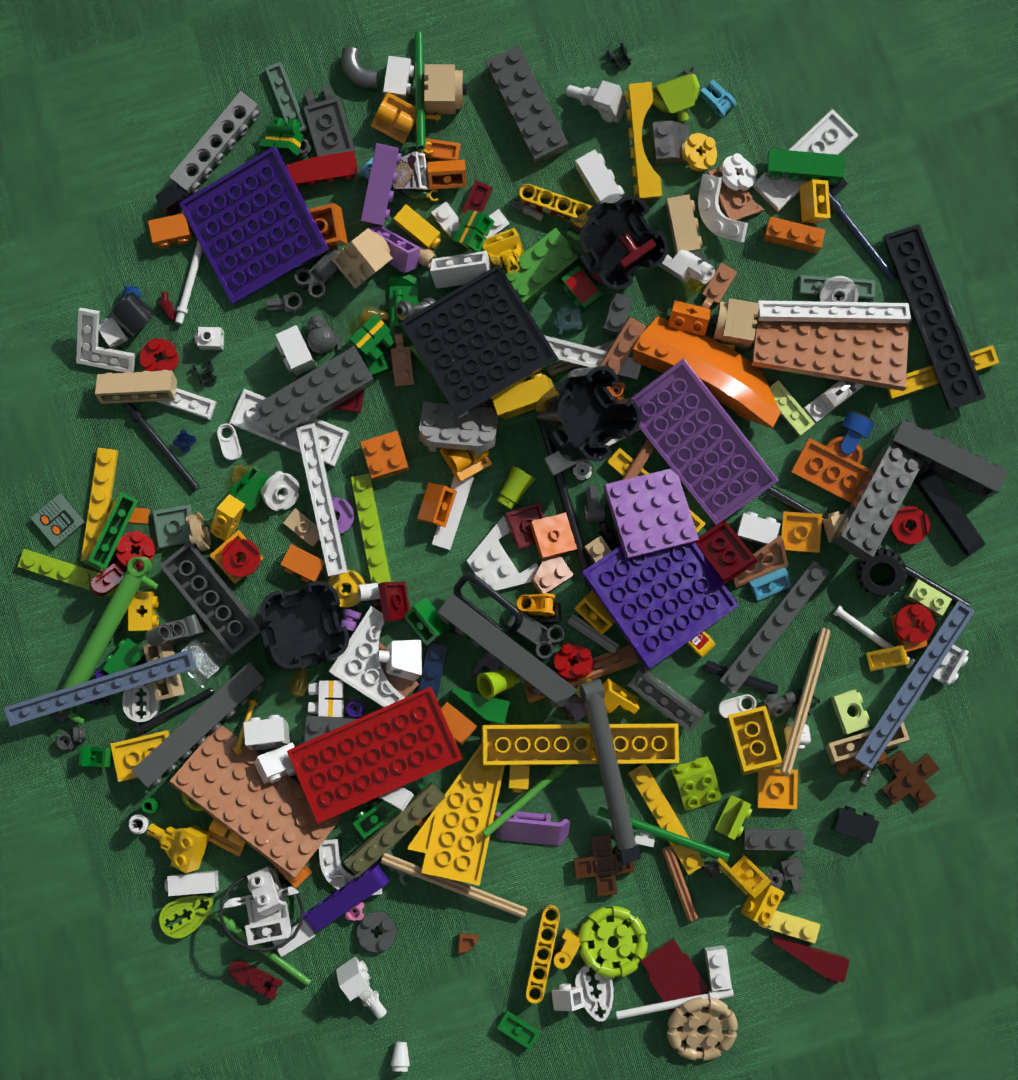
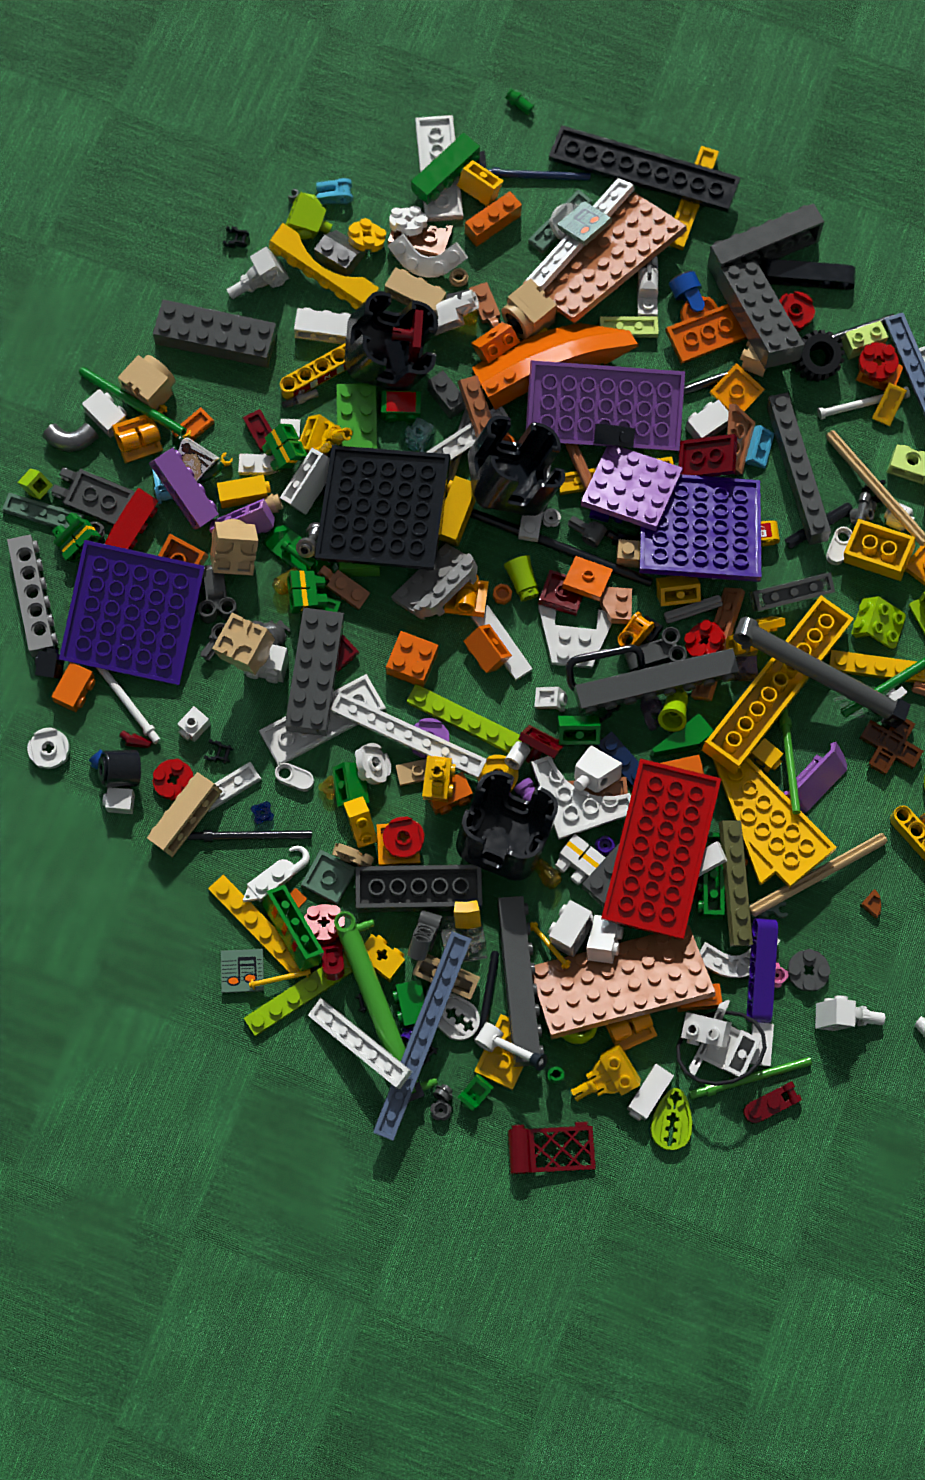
camera: 55 degrees left, 10 degrees down
white plate [76,308,135,373] -> none
white cone [128,814,149,834] -> none
orange brick [428,160,467,190] -> none
none -> lime brick [17,468,53,499]
none -> white plate [27,728,70,769]
none -> tan piece [212,613,275,675]
none -> white plate [243,846,310,902]
none -> yellow axle [249,969,311,990]
none -> white plate [308,998,412,1089]
none -> yellow brick [422,755,456,802]
none -> tan plate [449,268,468,287]
none -> yellow piece [454,900,481,929]
none -> white piece [474,1022,548,1071]
none -> orange tile [493,584,512,605]
none -> green pin [505,89,535,115]
none -> dark red piece [508,1122,596,1174]
none -> white bracket [534,687,568,712]
none -> tile [557,201,612,246]
none -> black slope [593,424,636,448]

